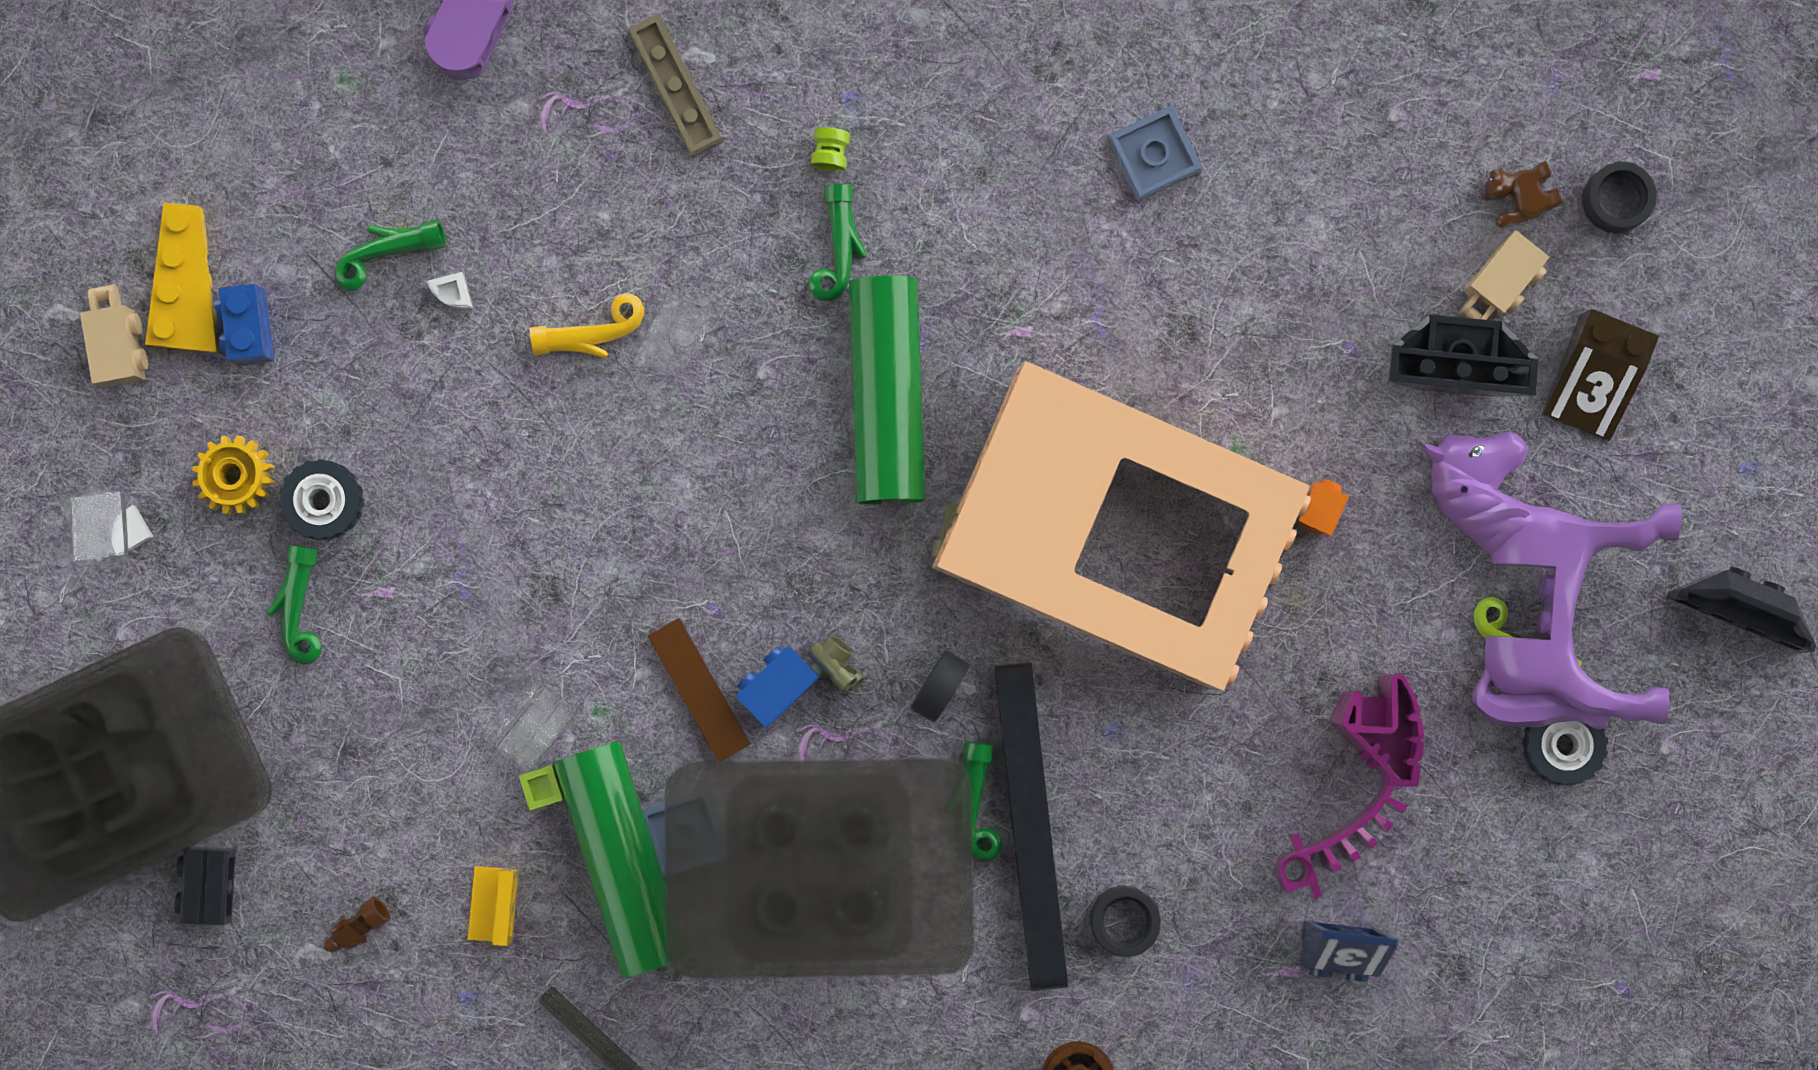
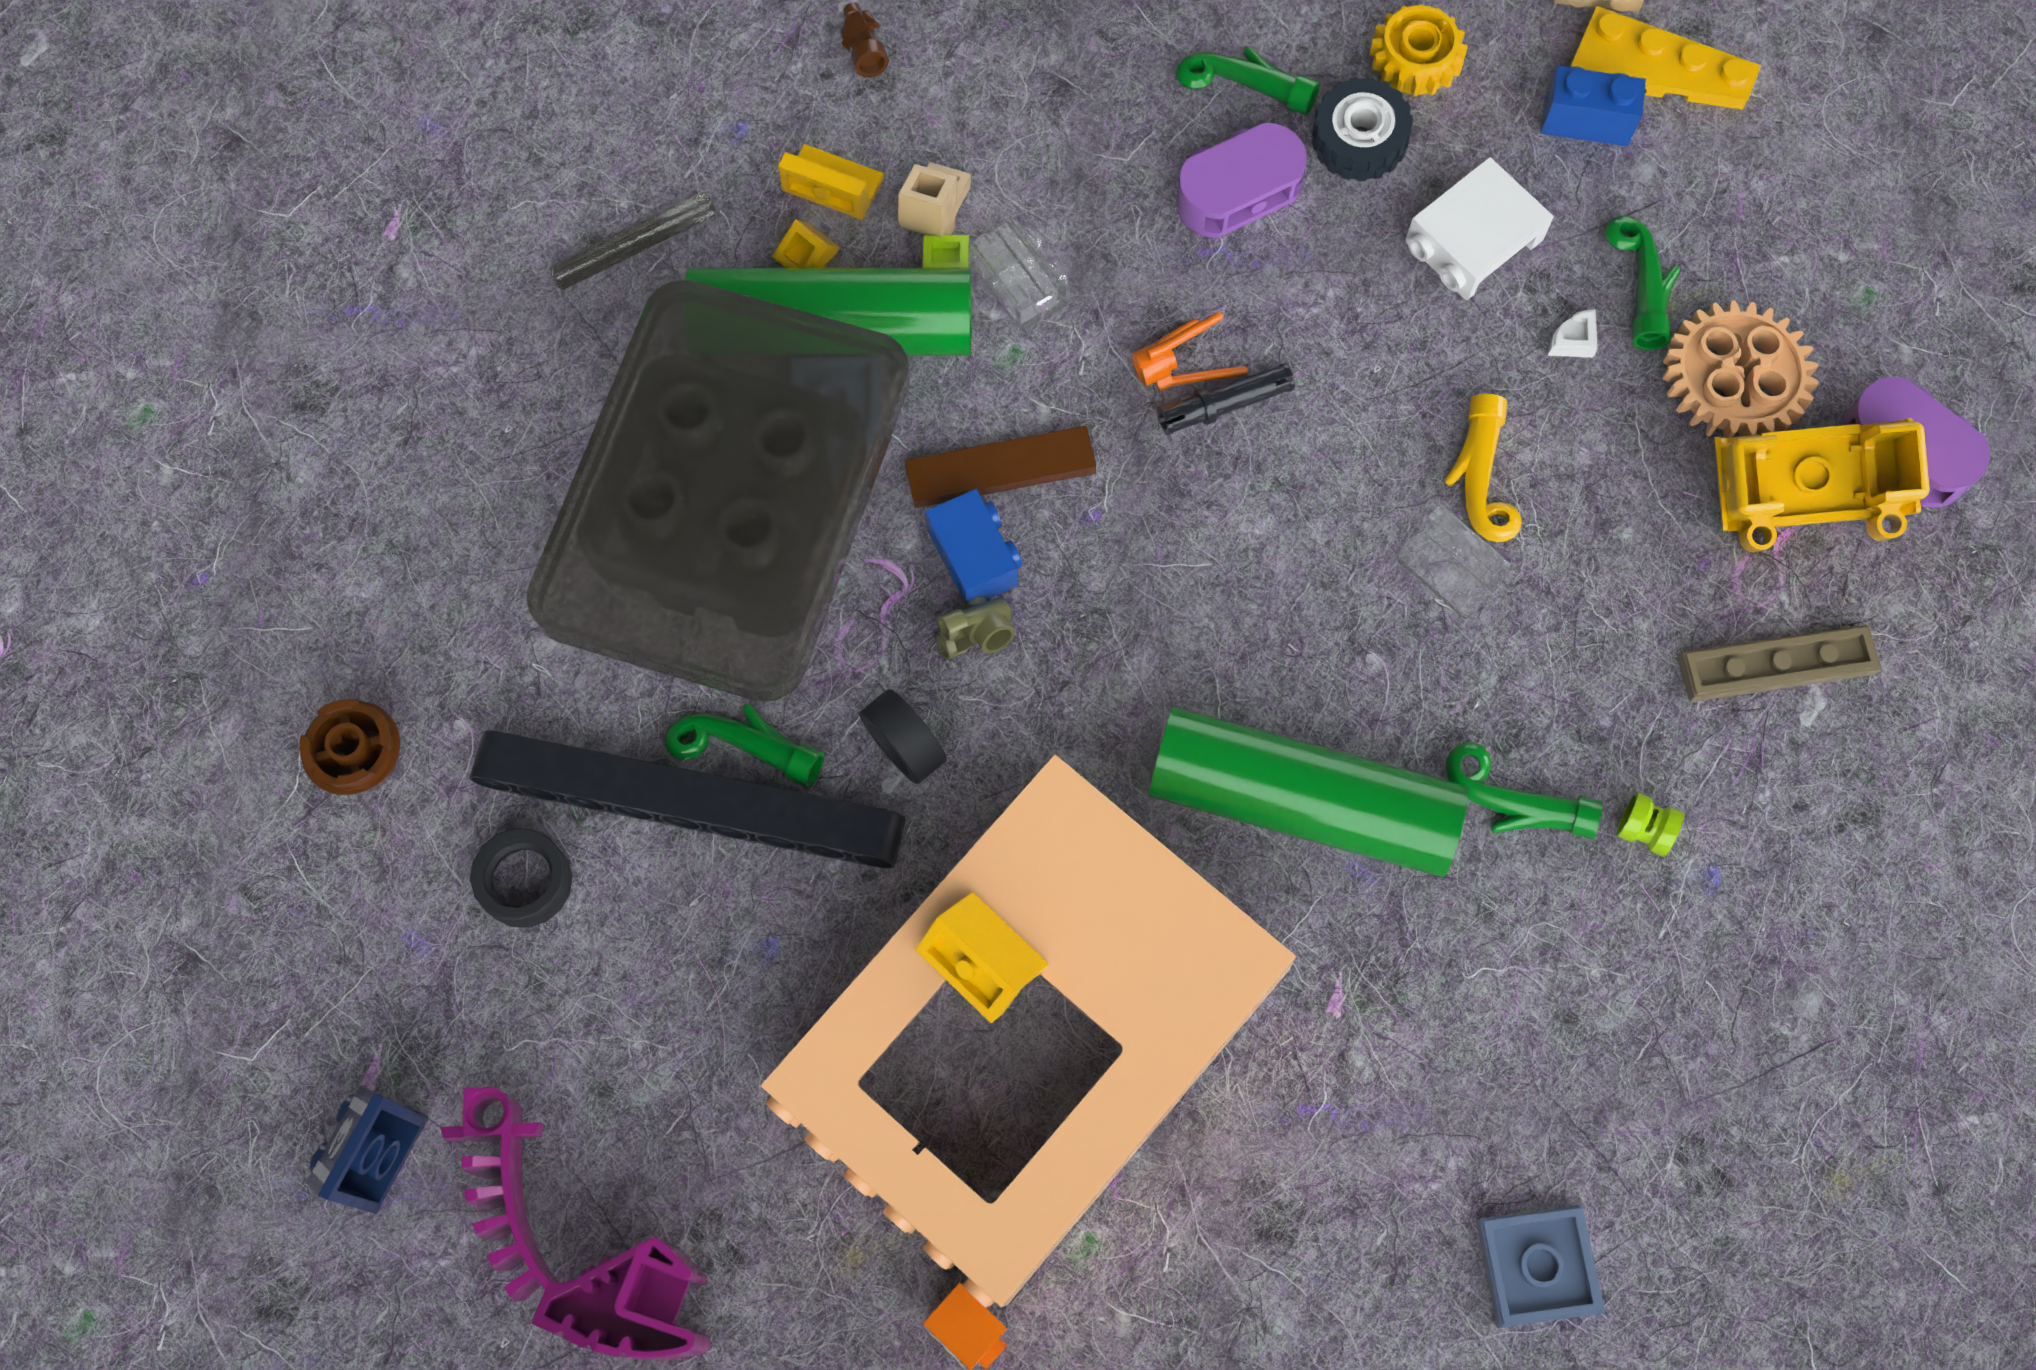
camera: 110 degrees right, 15 degrees down
none -> yellow slope [771,219,840,268]
none -> tan brick [898,162,971,237]
none -> yellow panel [915,892,1049,1023]
none -> orange plant [1131,312,1248,392]
none -> black pin [1157,363,1295,436]
none -> medium lavender brick [1177,123,1307,238]
none -> white panel [1405,157,1554,300]
none -> light nougat gear [1662,300,1819,438]
none -> yellow container [1714,418,1930,553]

